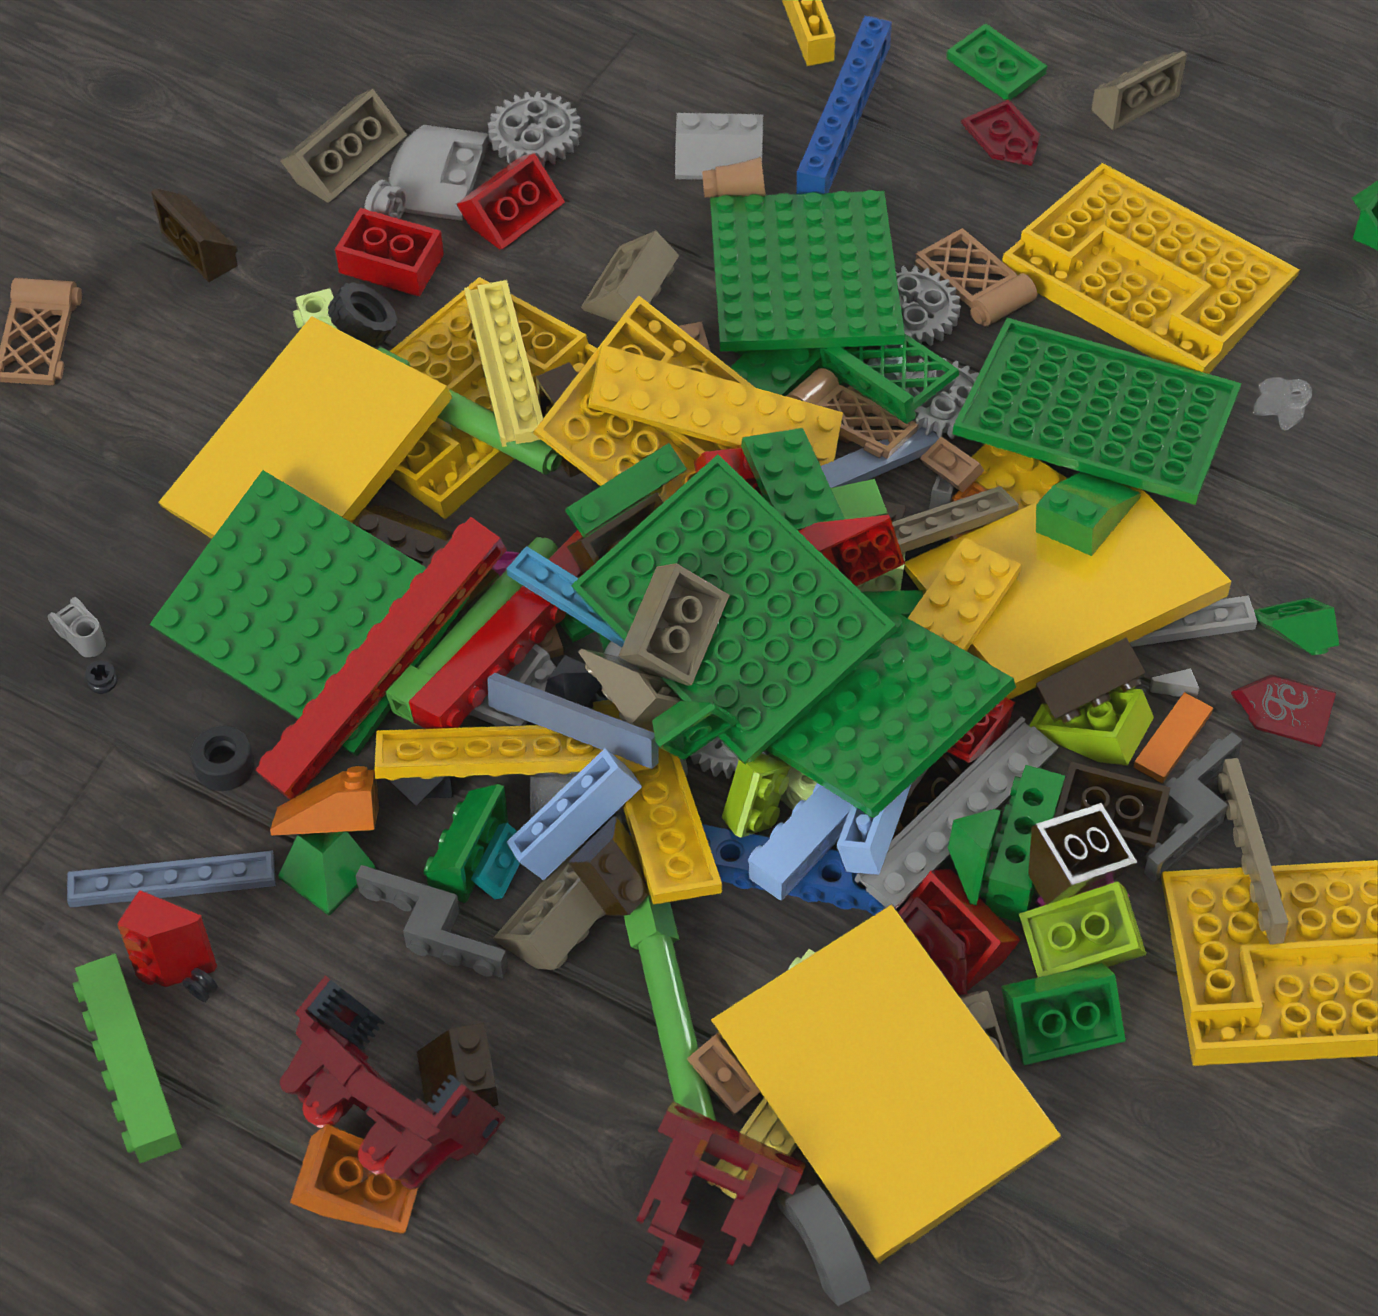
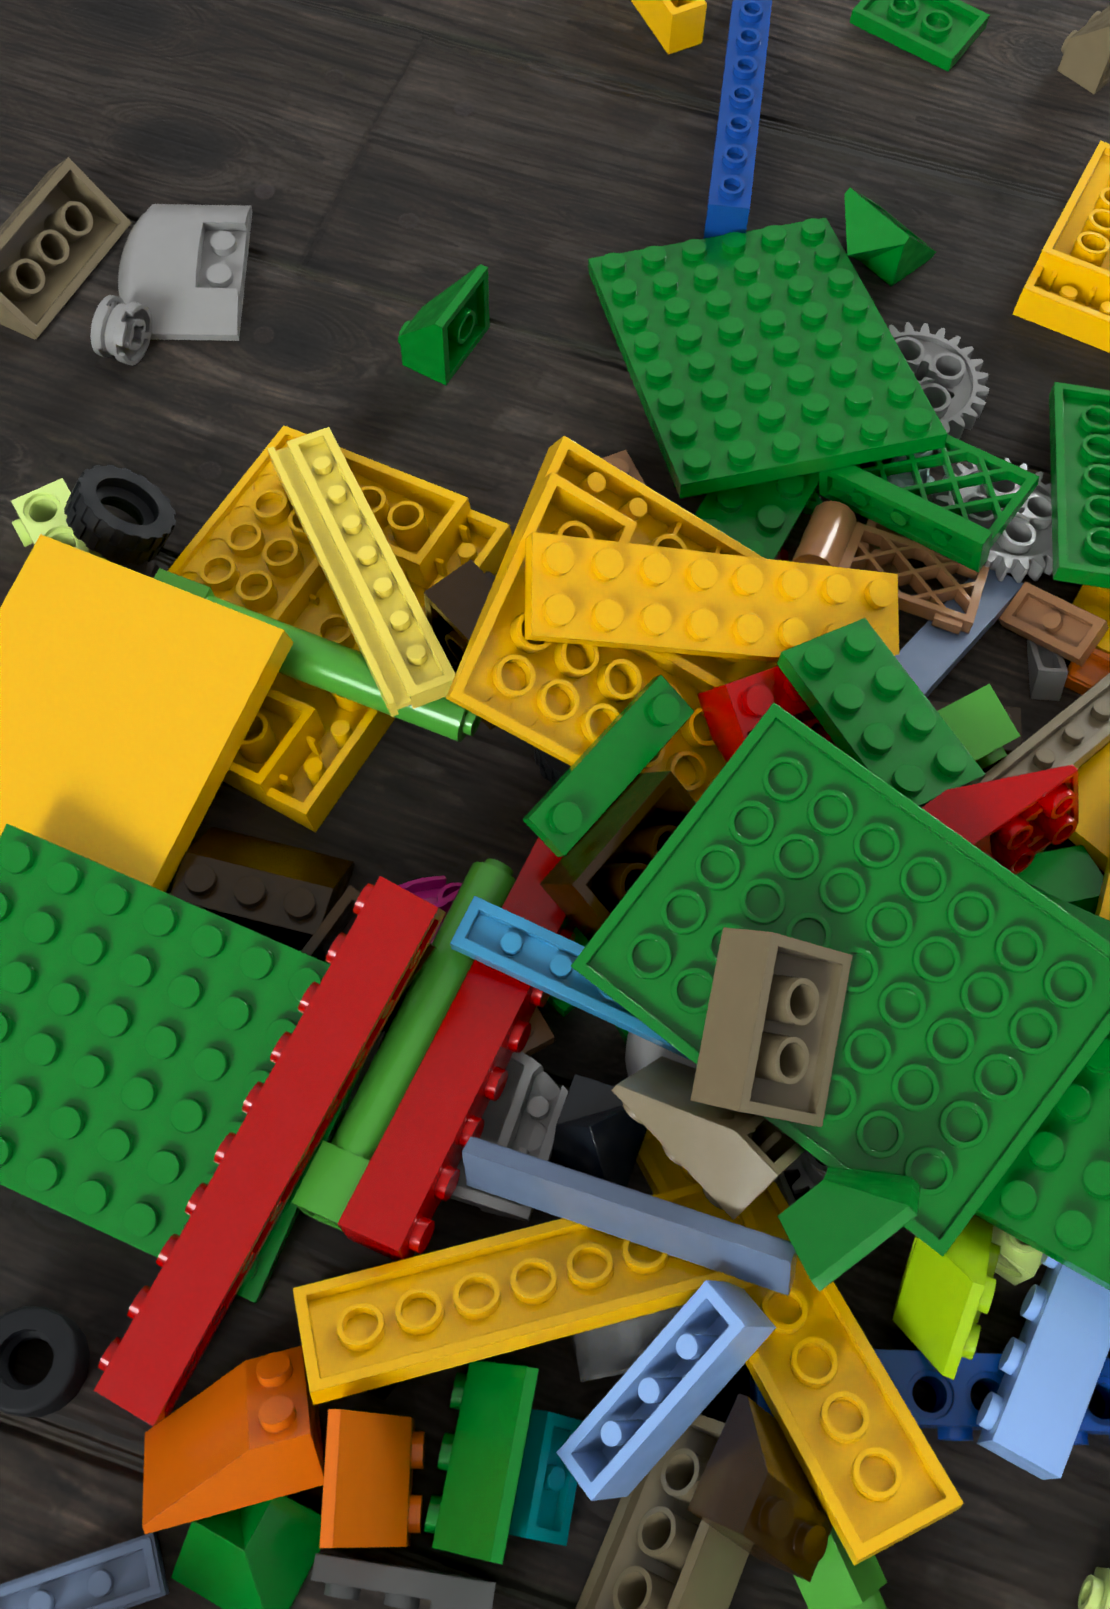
camera: 15 degrees left, 10 degrees up
red brick [335,208,444,297] -> none
red slope [456,153,565,250] -> none
light grey gear [488,92,581,167] -> none
dark tan slope [581,230,679,322] -> none
light grey slope [675,113,763,180] -> none
medium nougat plant [702,157,766,198] -> none
medium nougat piece [915,228,1037,327] -> none
dark red tile [961,99,1040,166] -> none
none -> orange slope [320,1409,425,1548]
none -> green slope [398,264,490,386]
none -> green slope [844,187,936,287]

